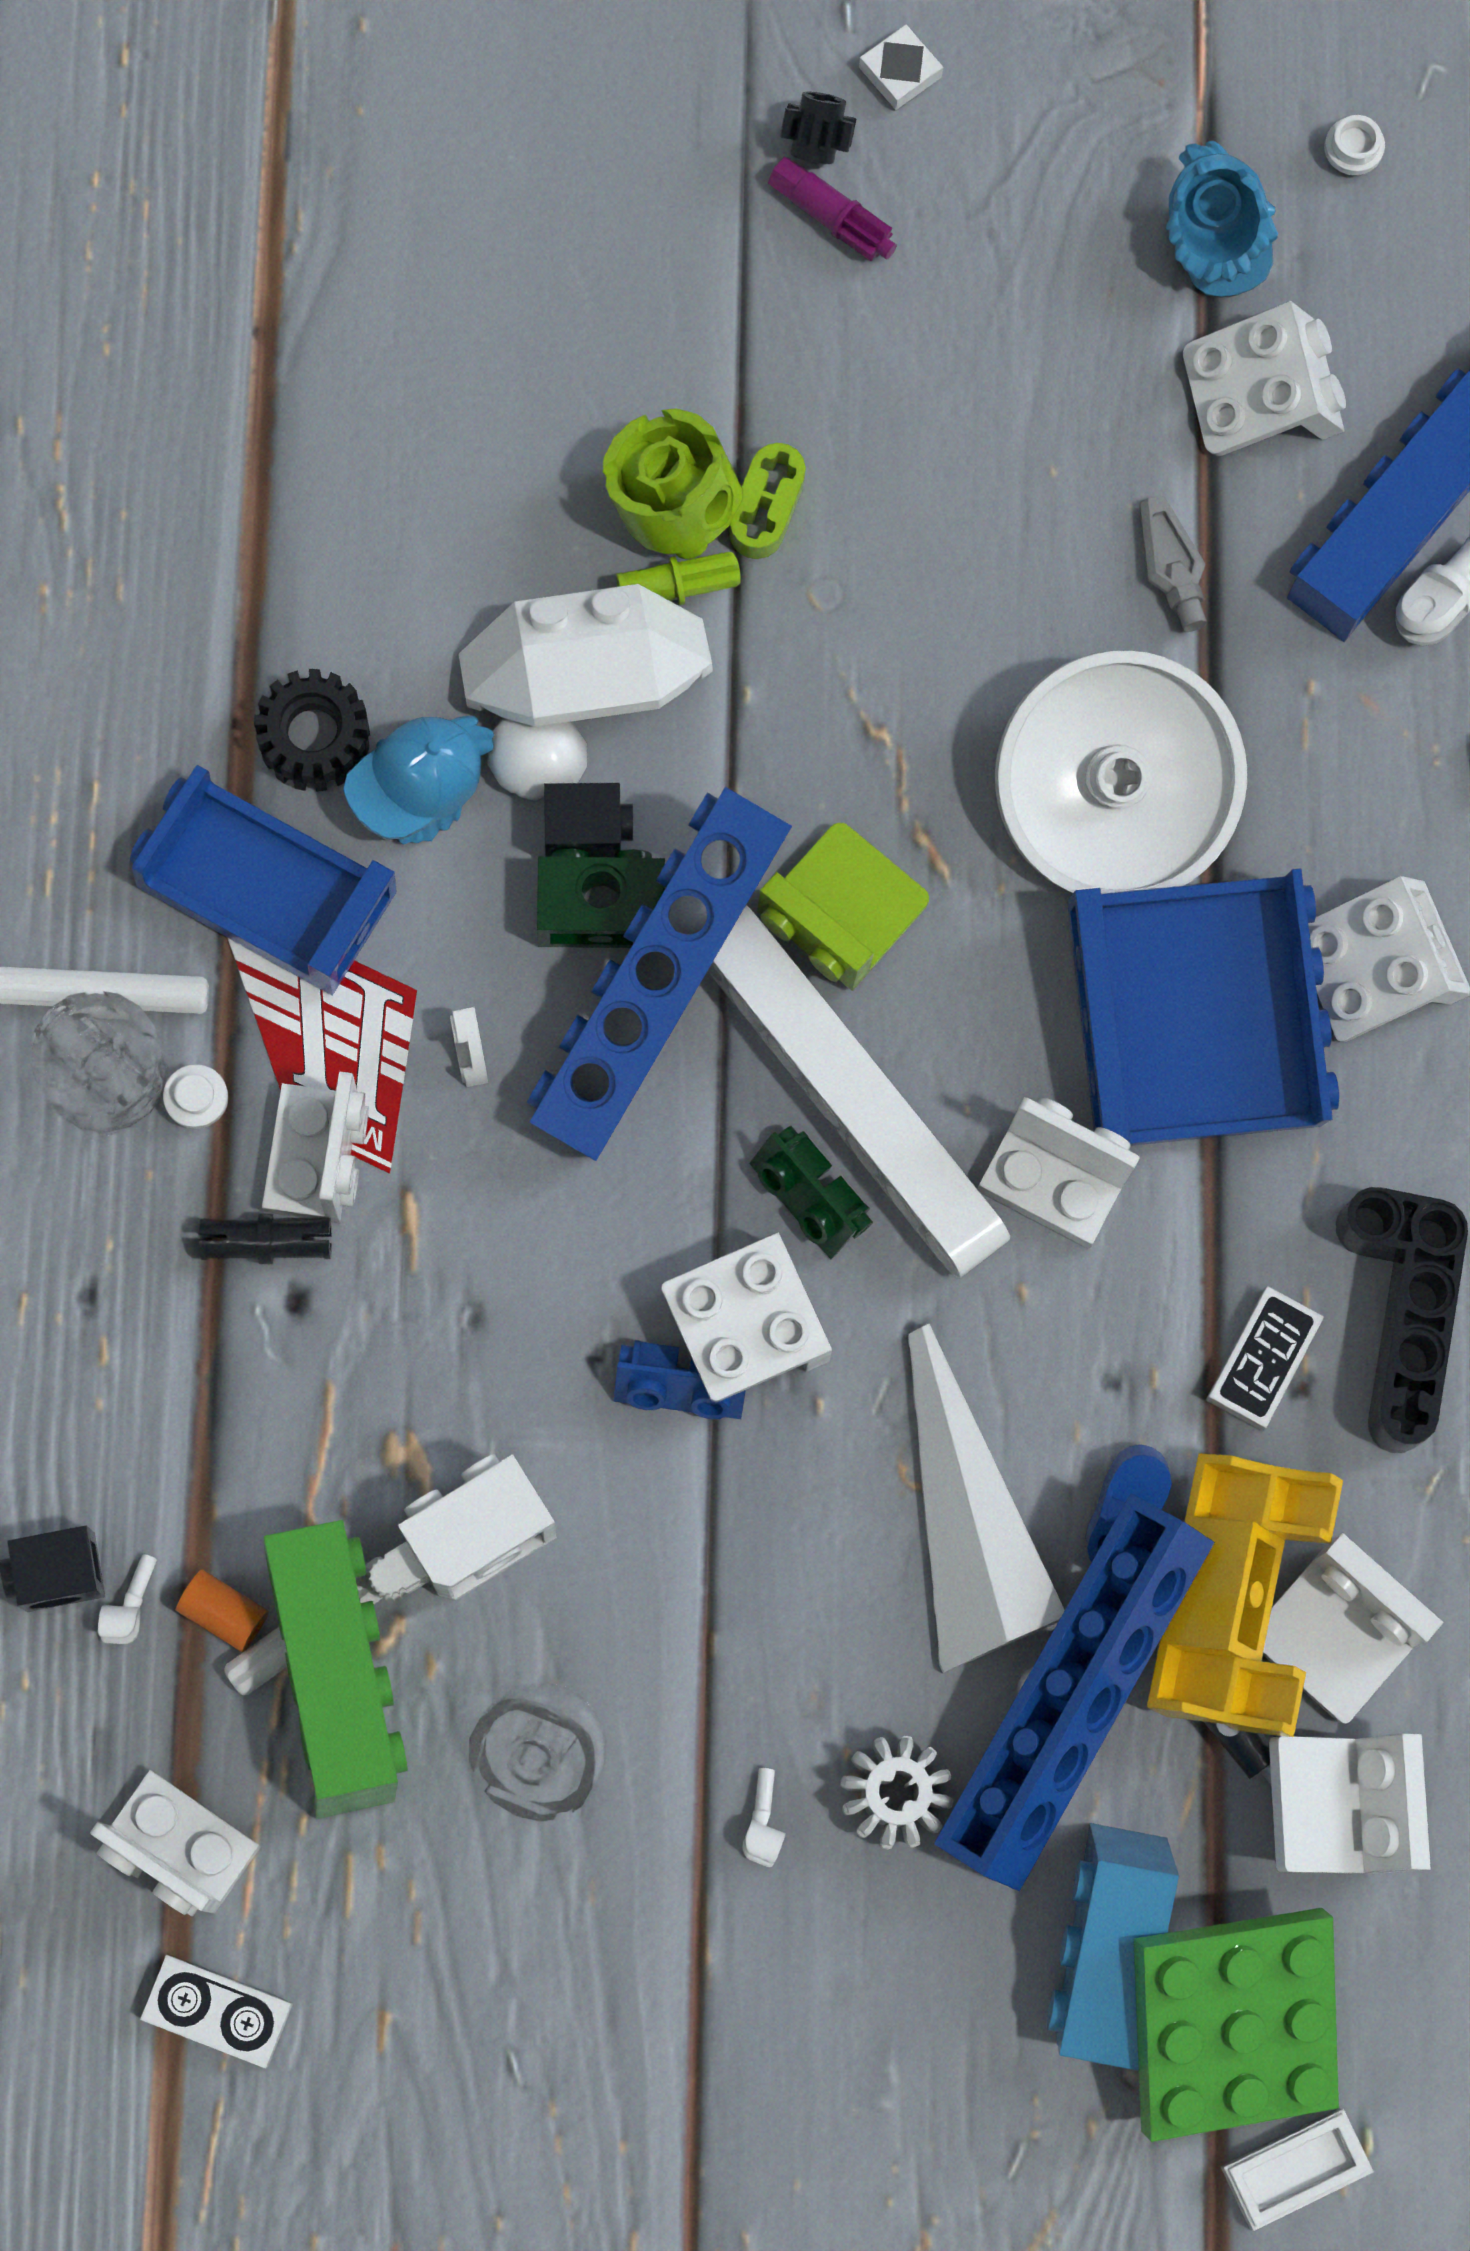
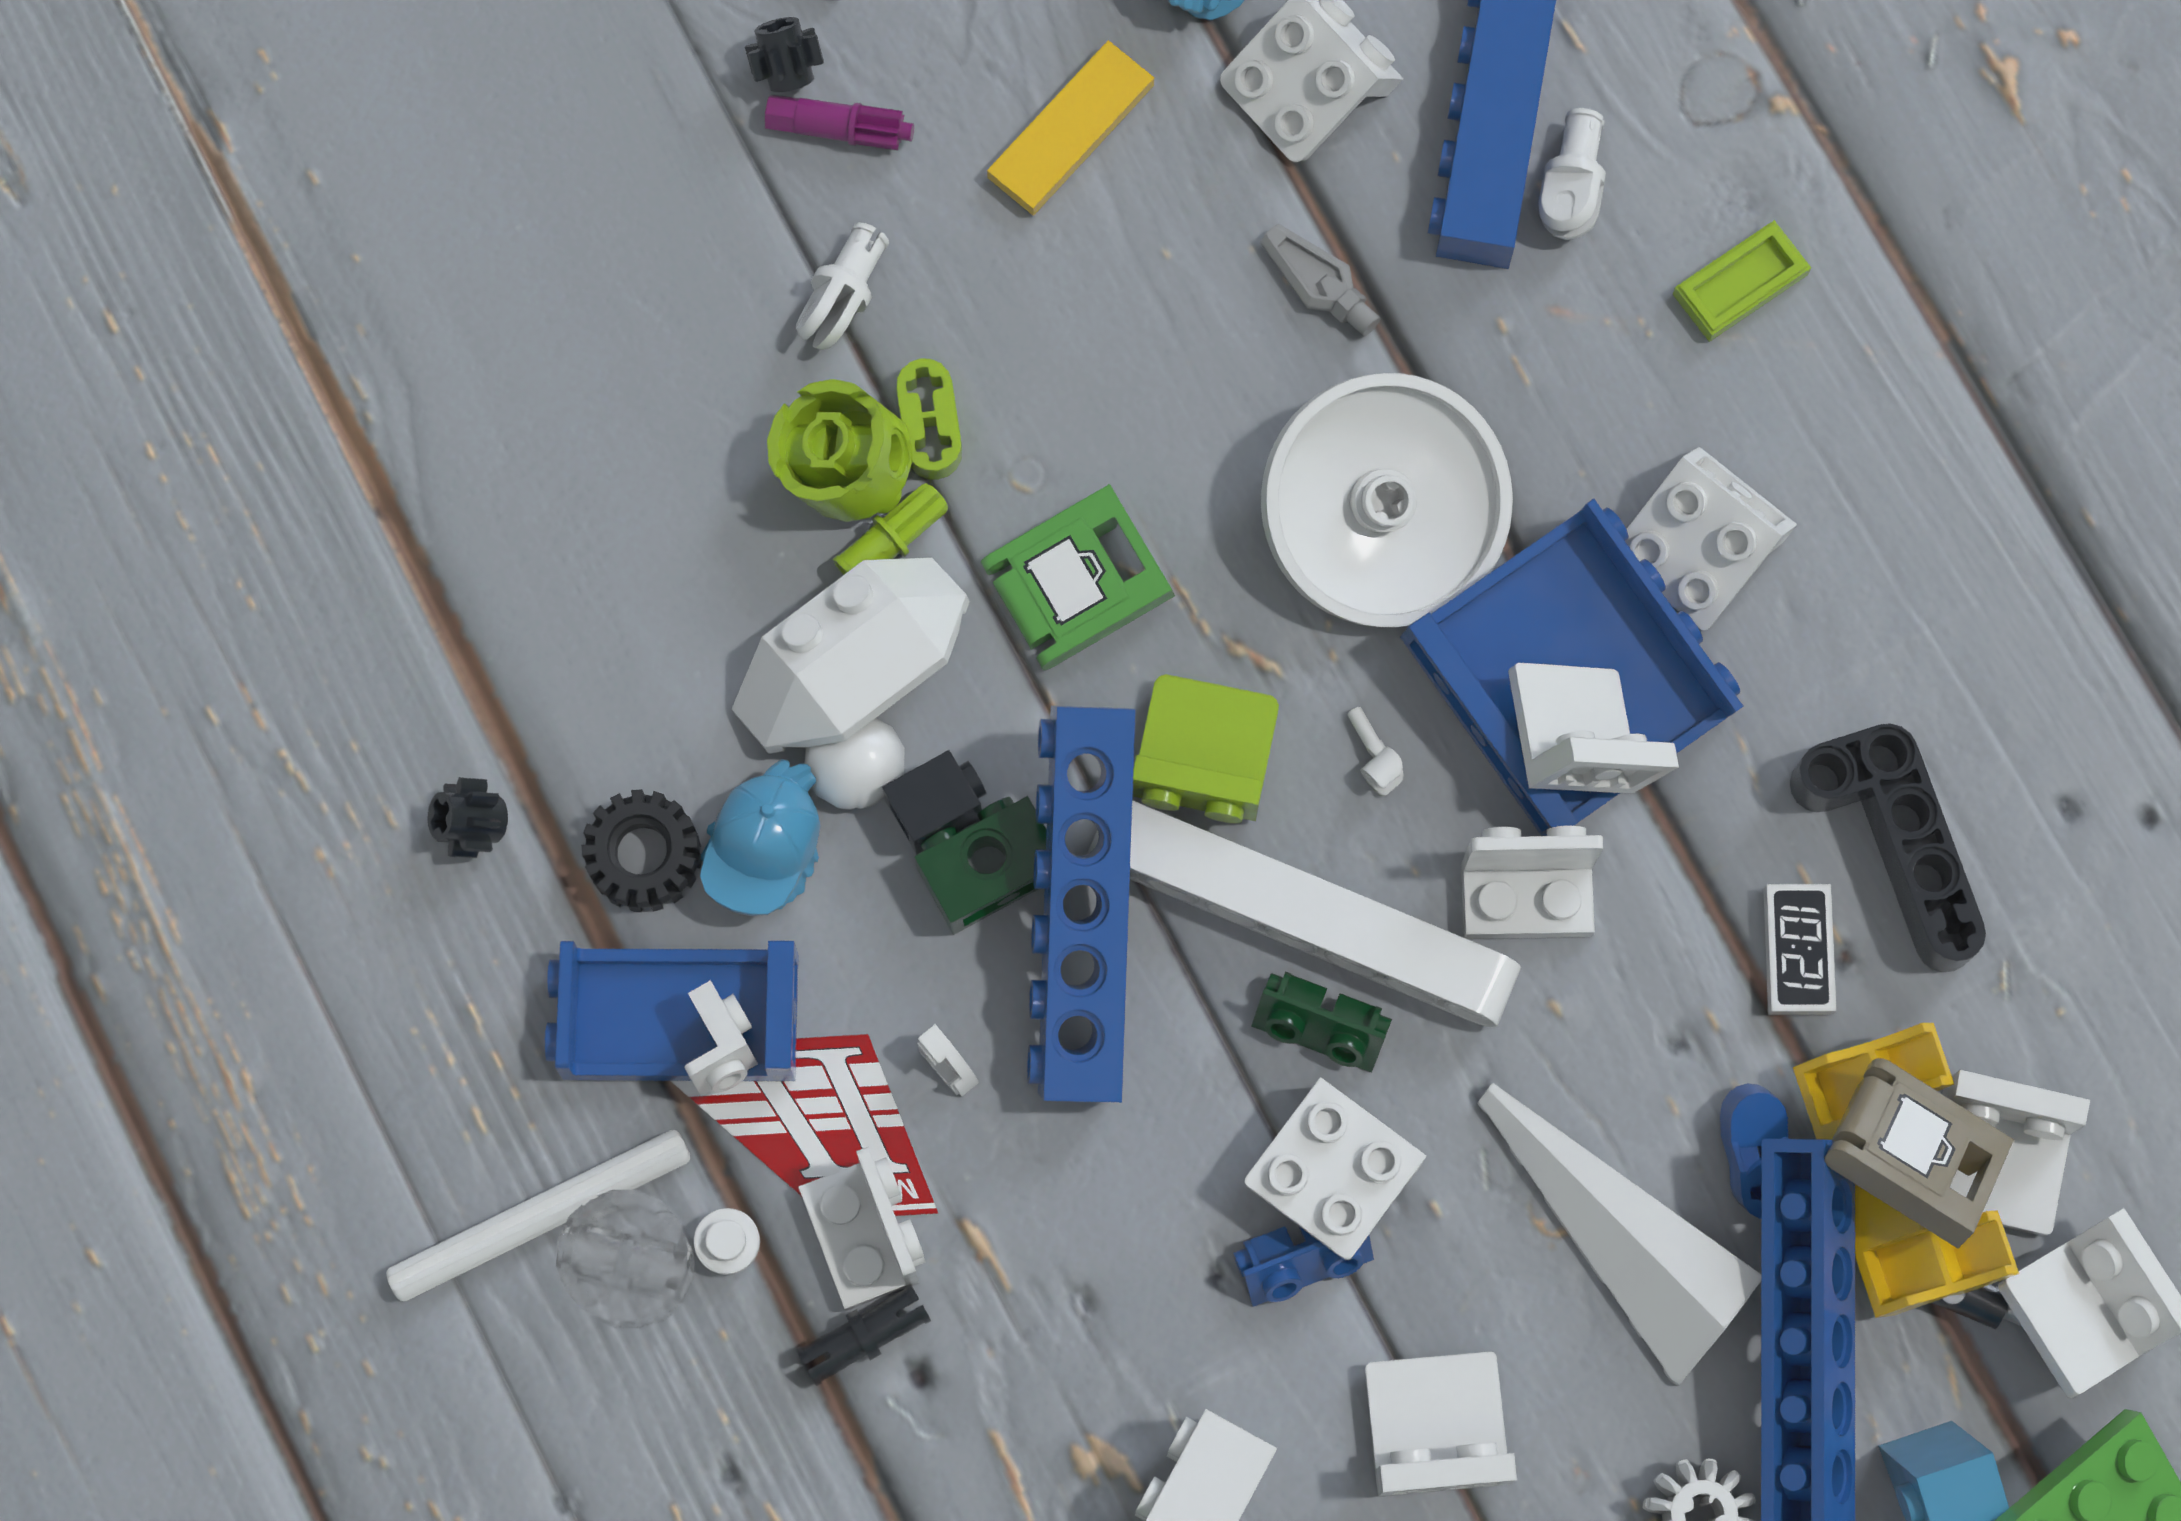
camera: 20 degrees left, 0 degrees up
none -> black gear [427,777,508,858]
none -> white bracket [684,980,758,1095]
none -> white arm [796,222,889,350]
none -> bright green container [981,484,1175,671]
none -> yellow tile [987,40,1155,216]
none -> white hand [1347,707,1404,796]
none -> white bracket [1365,1352,1517,1497]
none -> white bracket [1508,663,1679,794]
none -> dark tan container [1825,1058,2014,1248]

